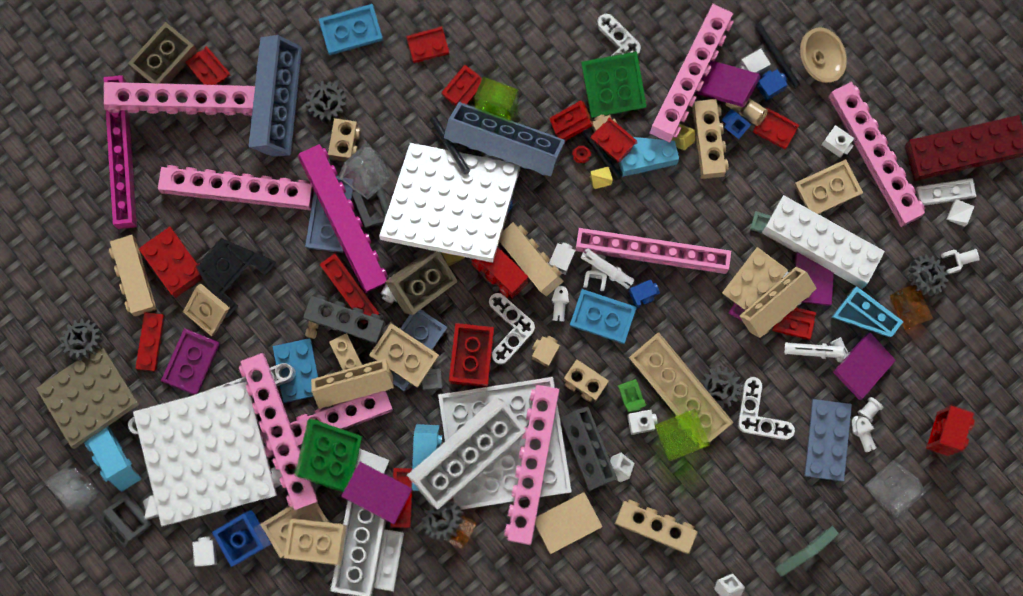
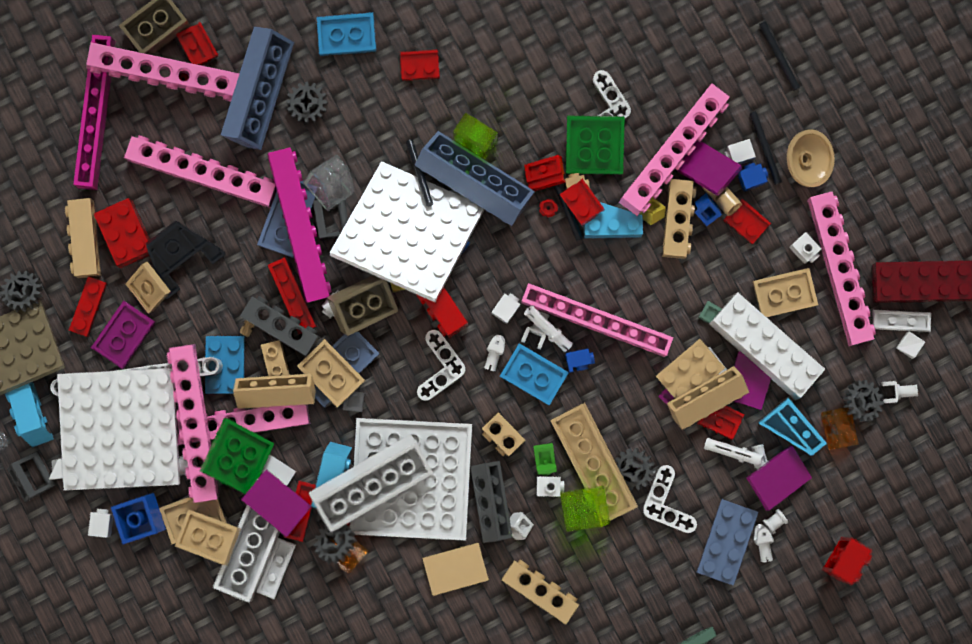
camera: 15 degrees right, 5 degrees up
tan brick [328,118,361,163] -> none
red plate [441,65,486,106] -> none
red brick [449,323,494,387] -> none
tan brick [499,222,564,296] -> none
bright pink brick [504,385,559,545] -> none
tan brick [532,336,560,368] -> none
light yellow slope [590,167,613,189] -> none
clear slope [865,460,926,518] -> none

